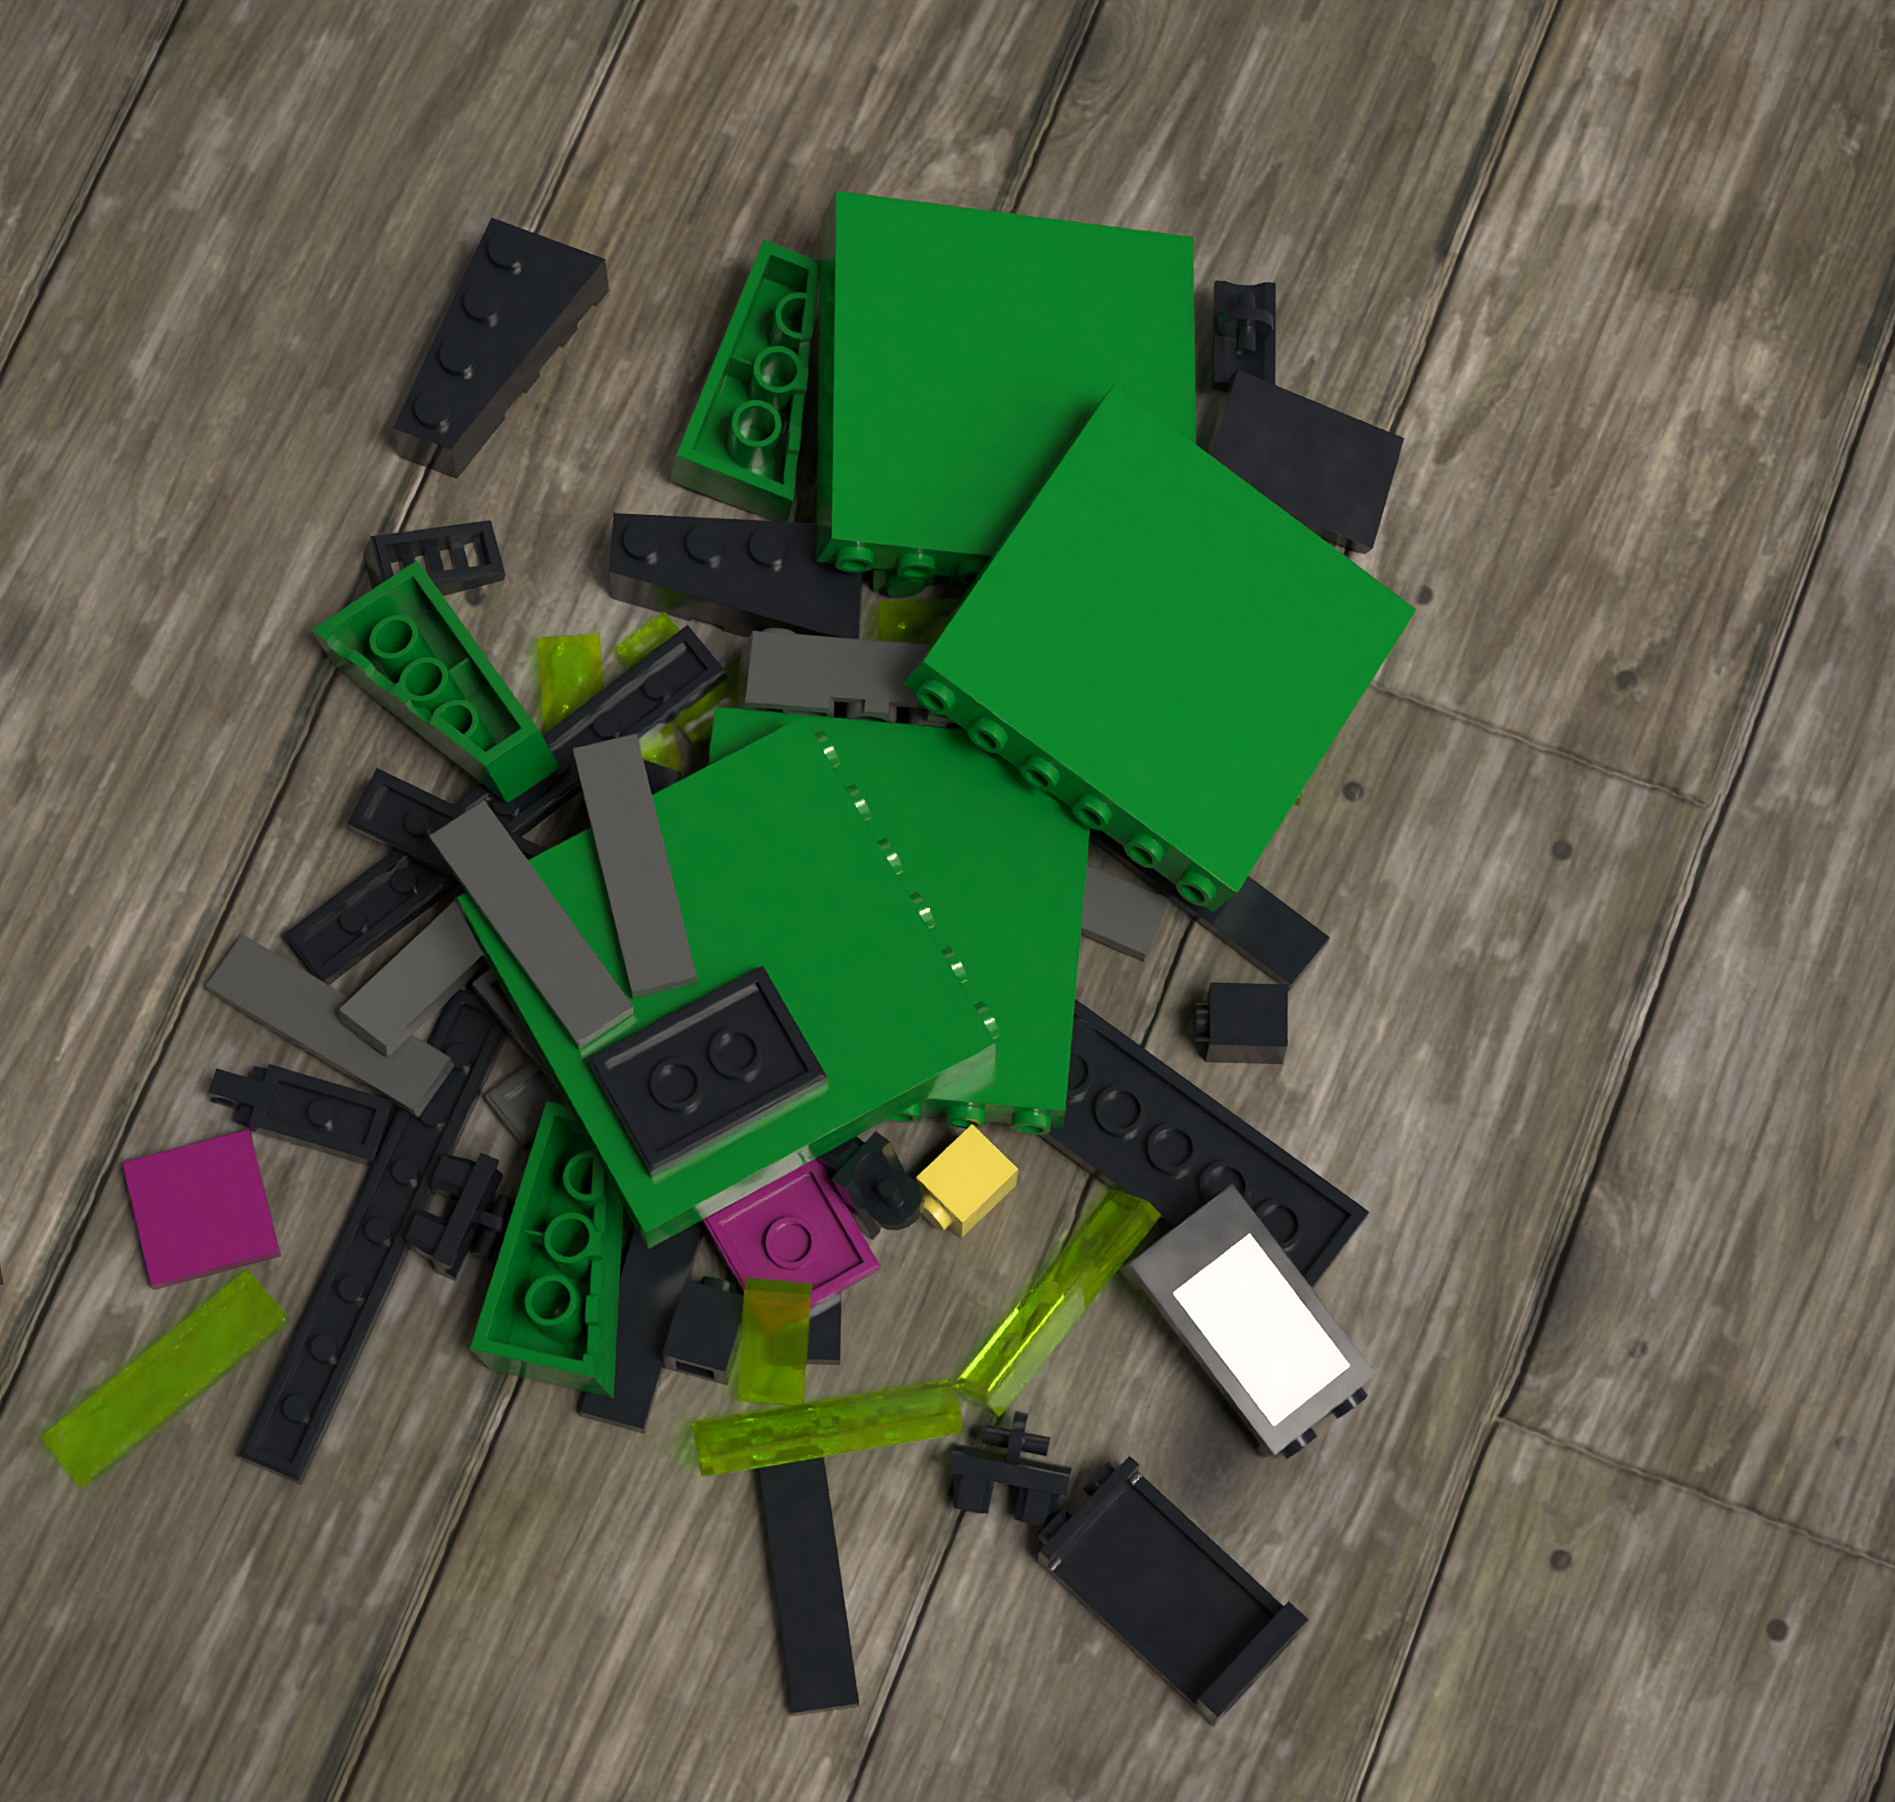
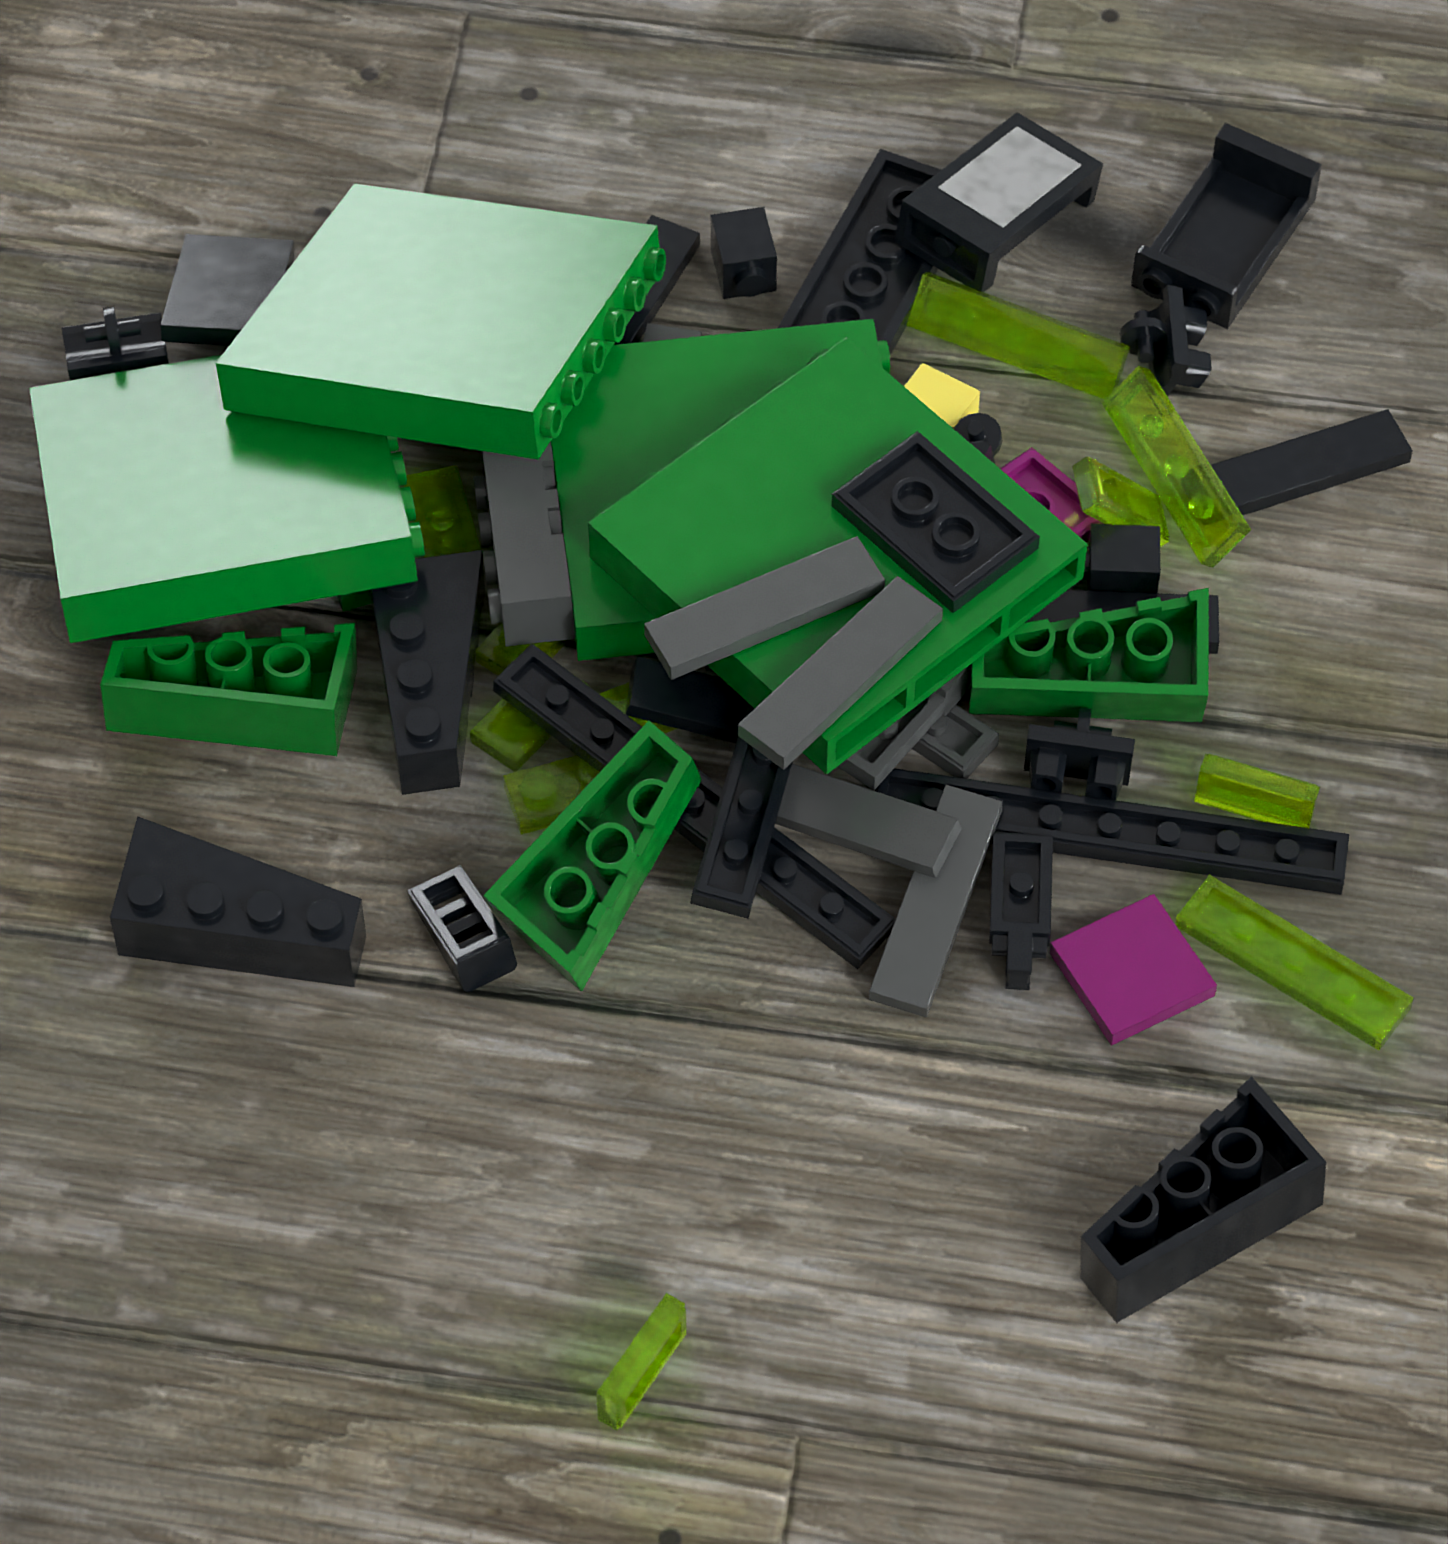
camera: 100 degrees left, 15 degrees down
none -> clear neon green tile [1194,753,1320,828]

